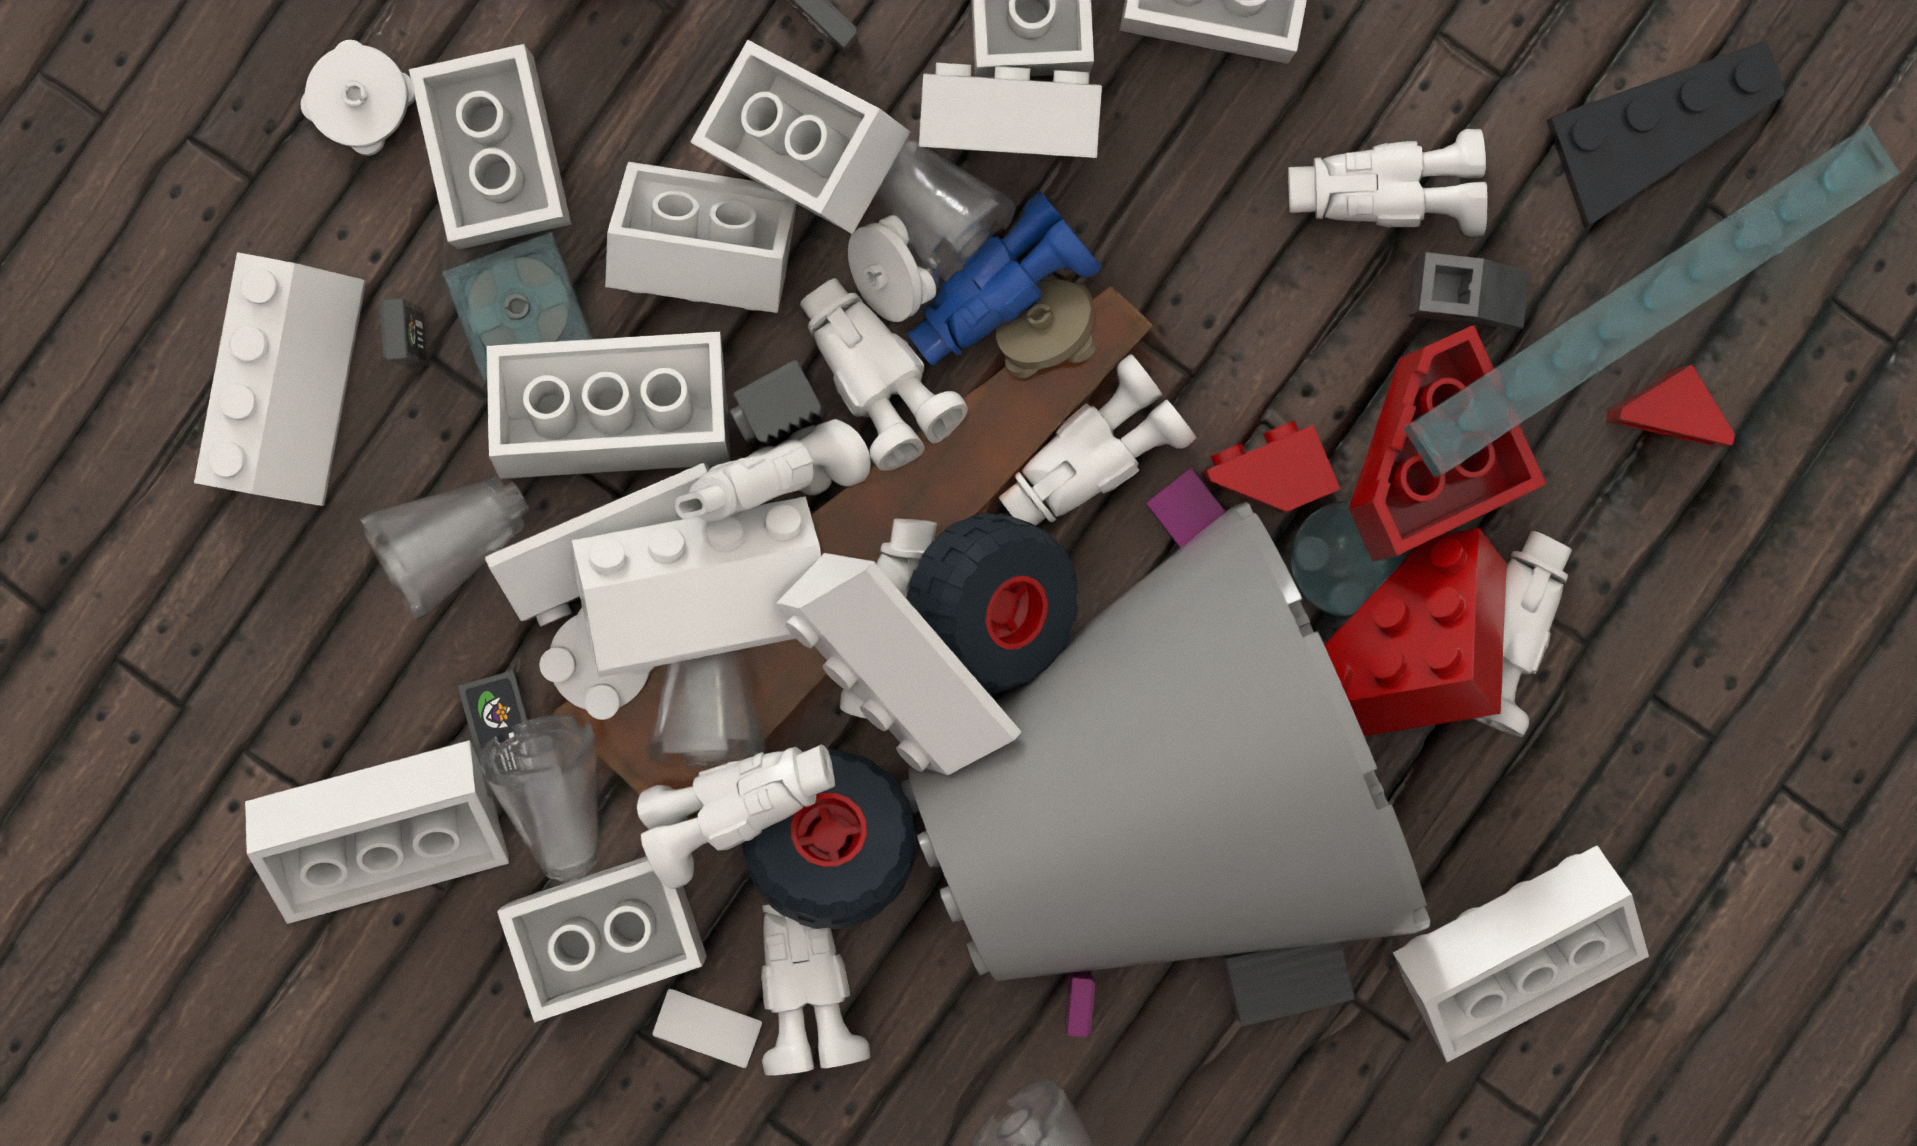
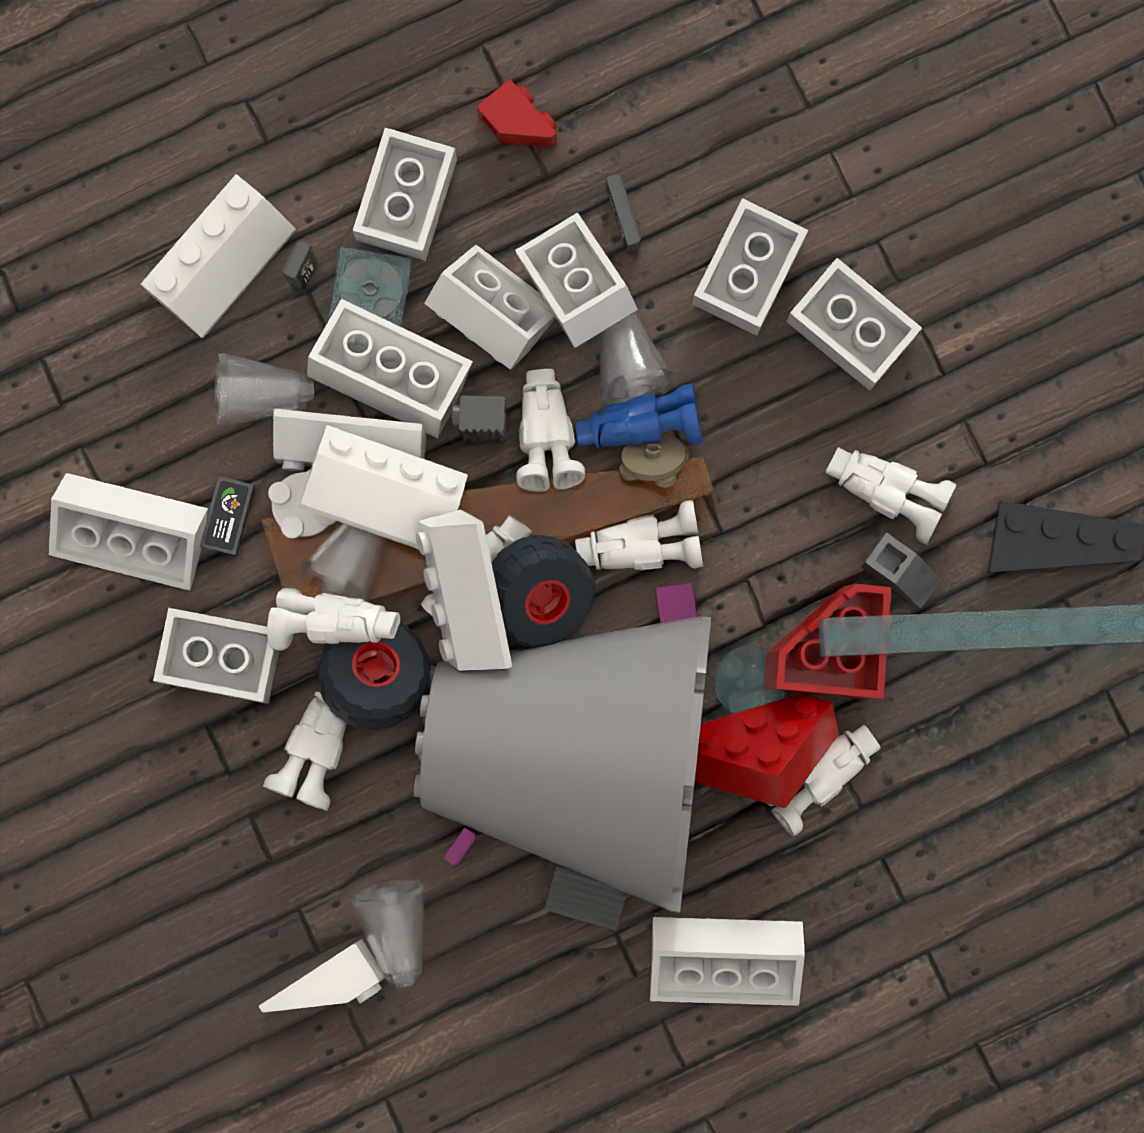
camera: 30 degrees right, 5 degrees down
white piece [301,40,415,156] -> none
clear cone [479,715,598,883] -> none
white sticker [653,989,762,1068] -> none
white piece [675,419,871,522] -> none
white piece [848,215,936,322] -> none
white slope [919,63,1102,158] -> none
red slope [1201,420,1340,513] -> none
red slope [1606,365,1735,448] -> none

